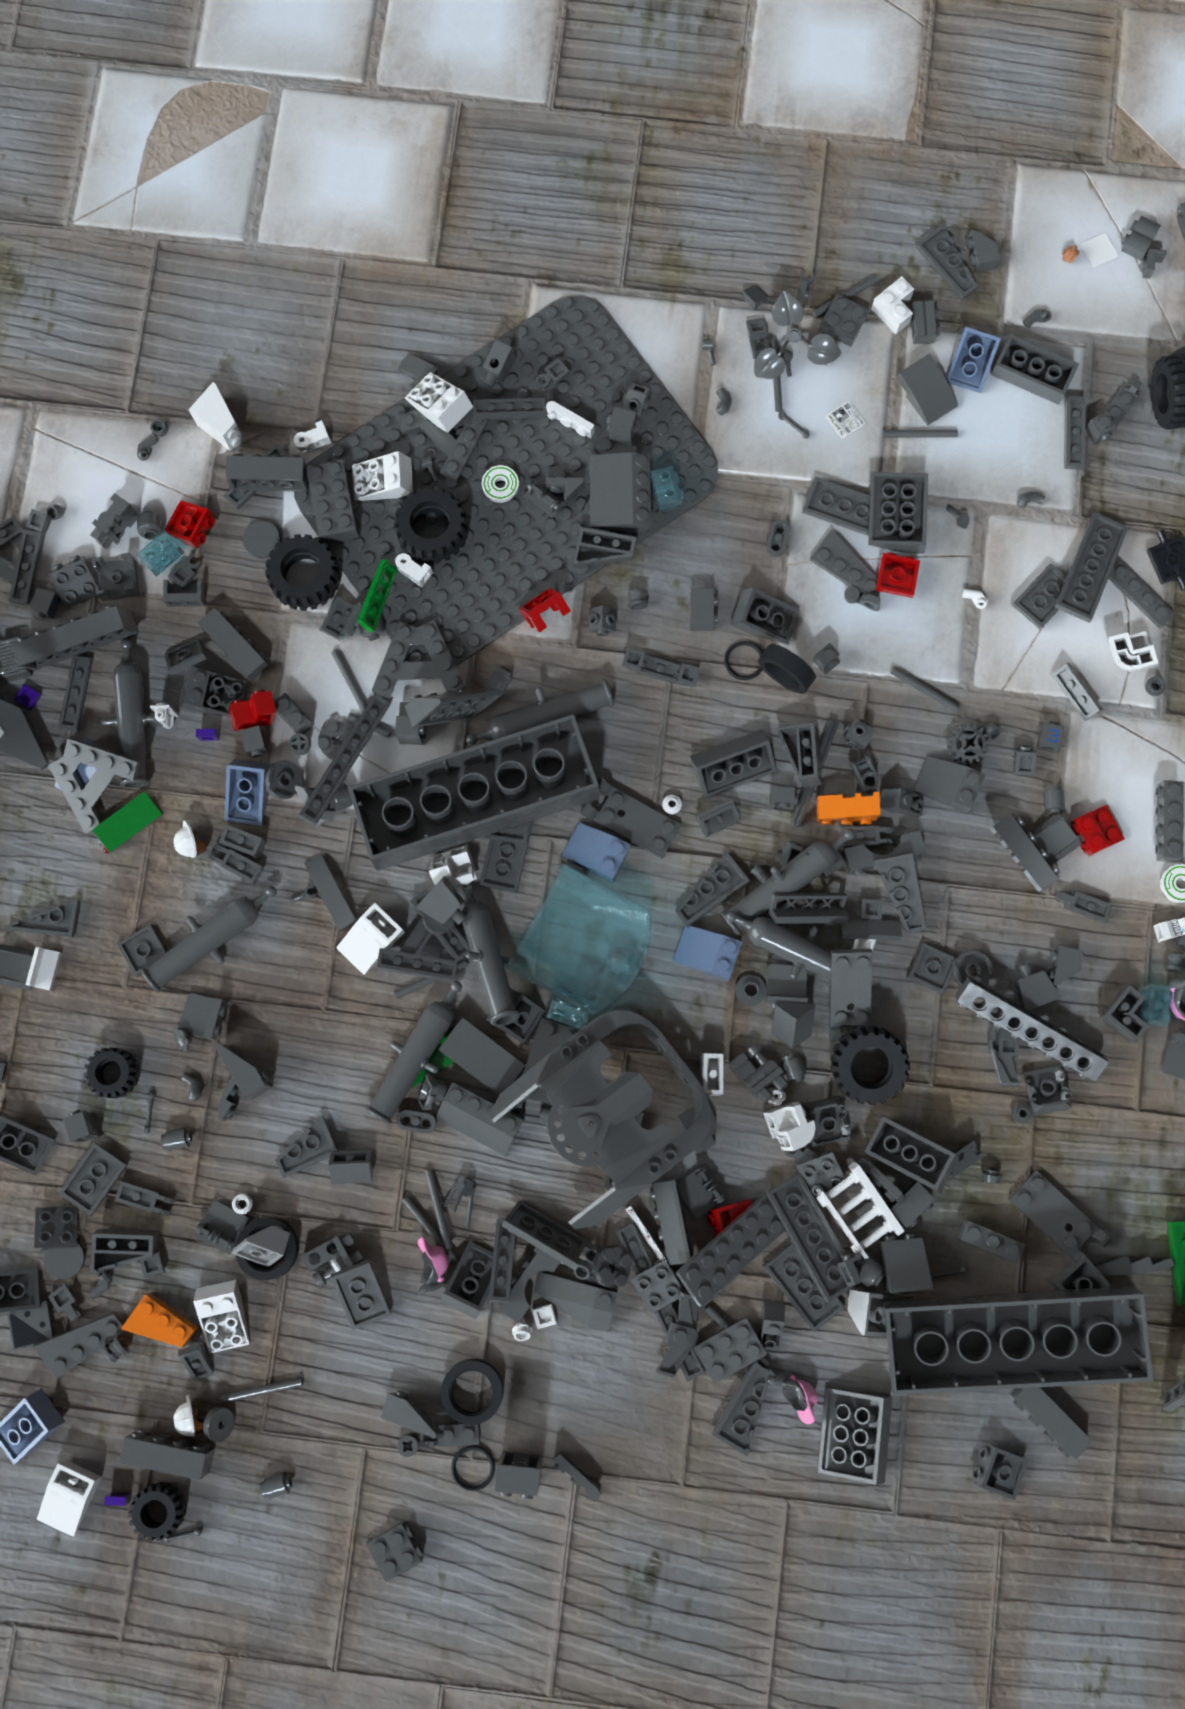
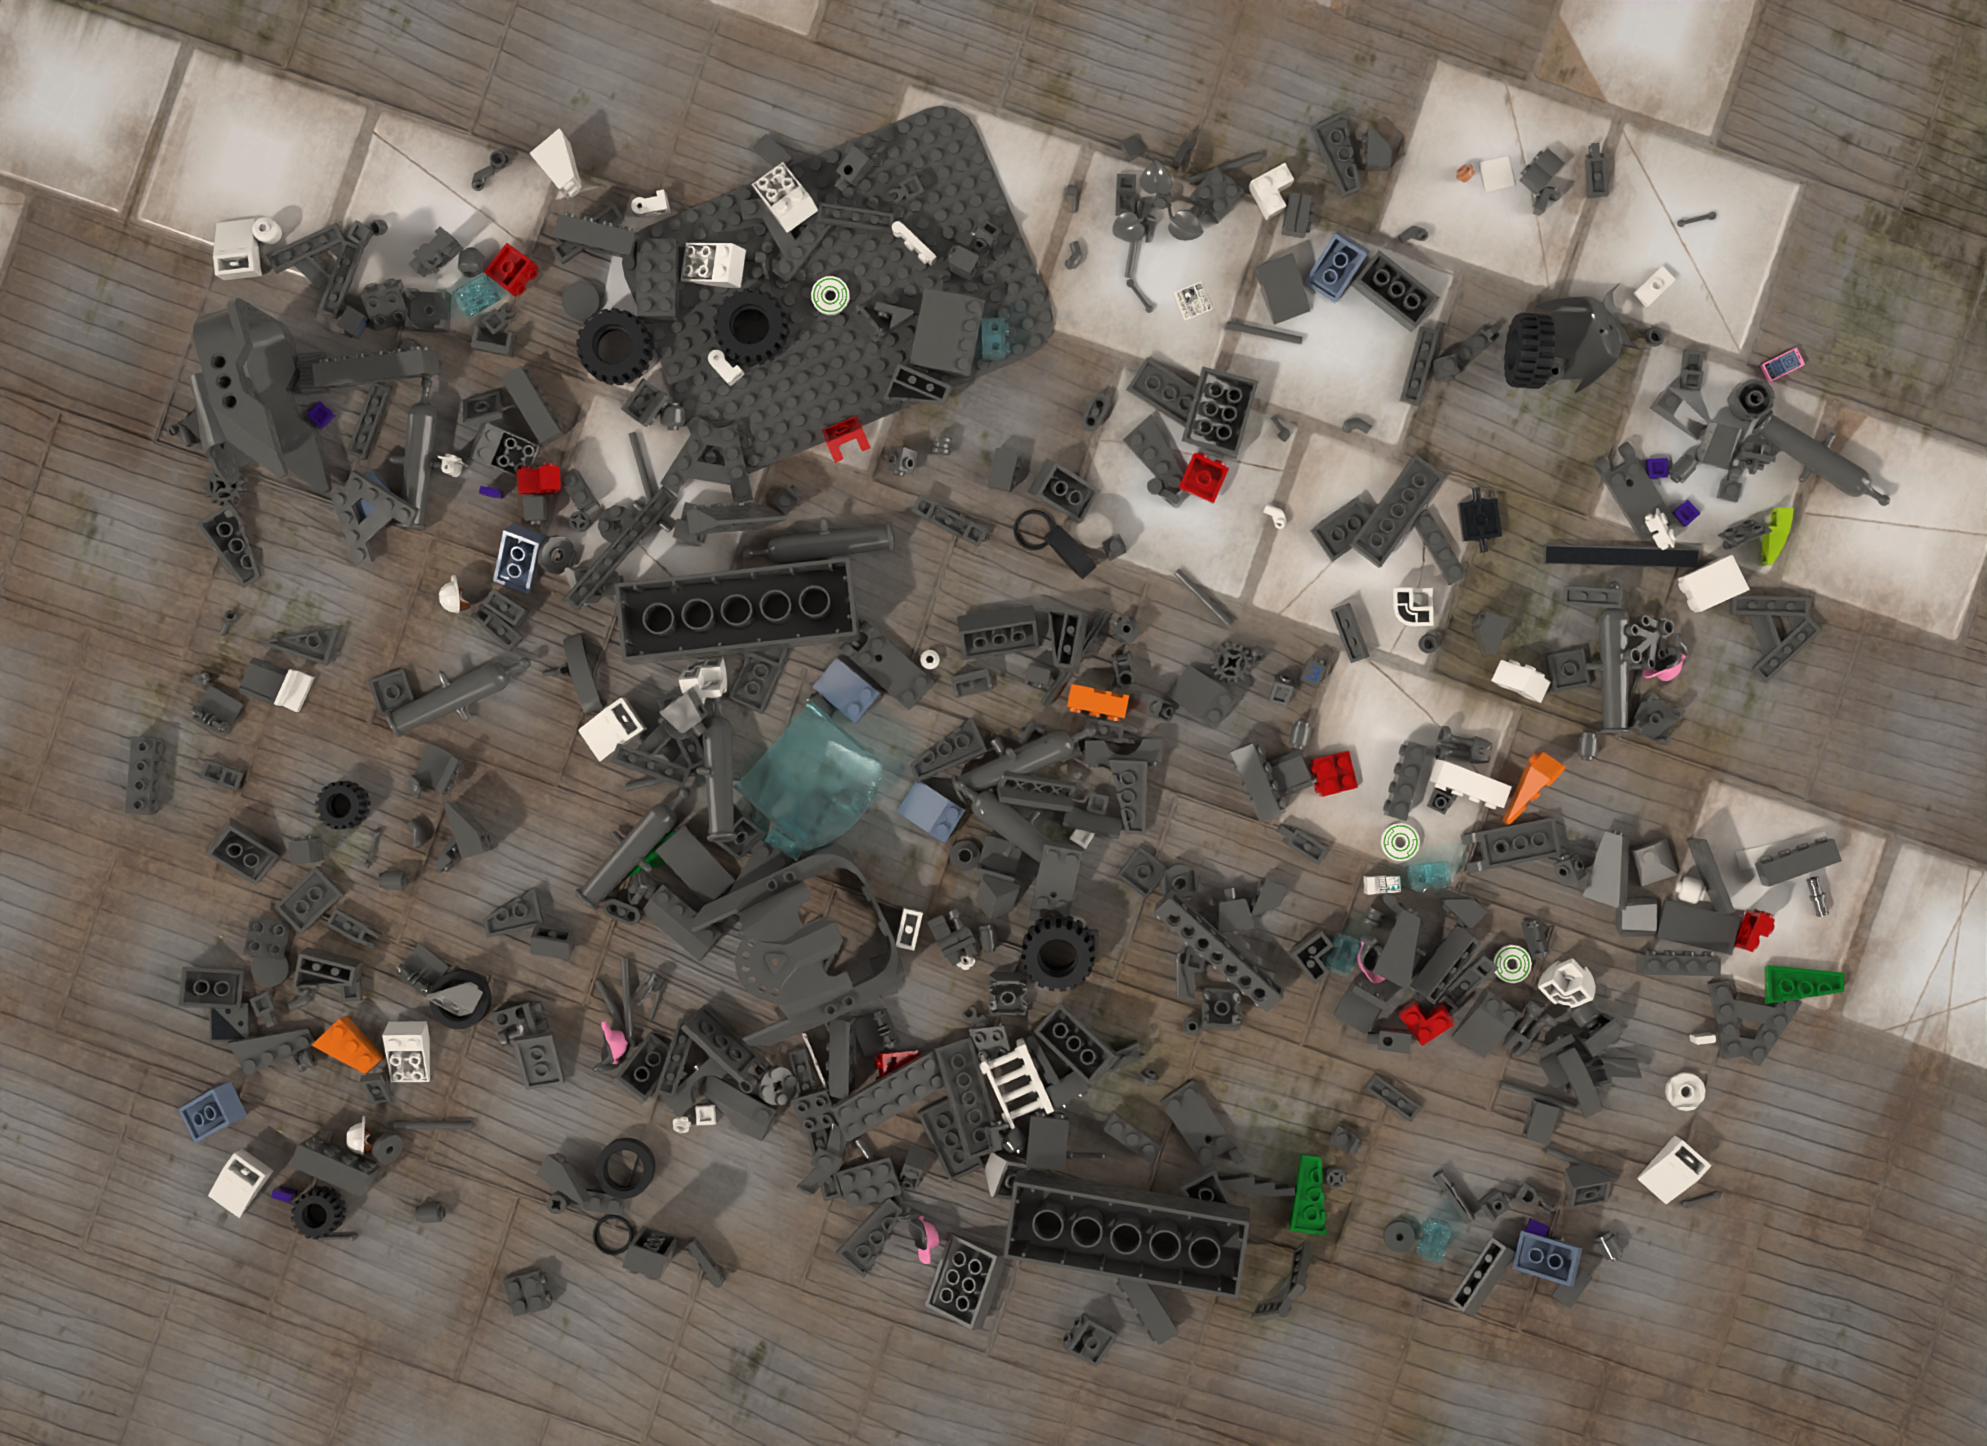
camera: 10 degrees right, 10 degrees up
green piece [92,792,162,854] -> none
white plate [232,1194,253,1214] -> none
green plate [357,559,398,633] -> none
white brick [763,1101,815,1151] -> none

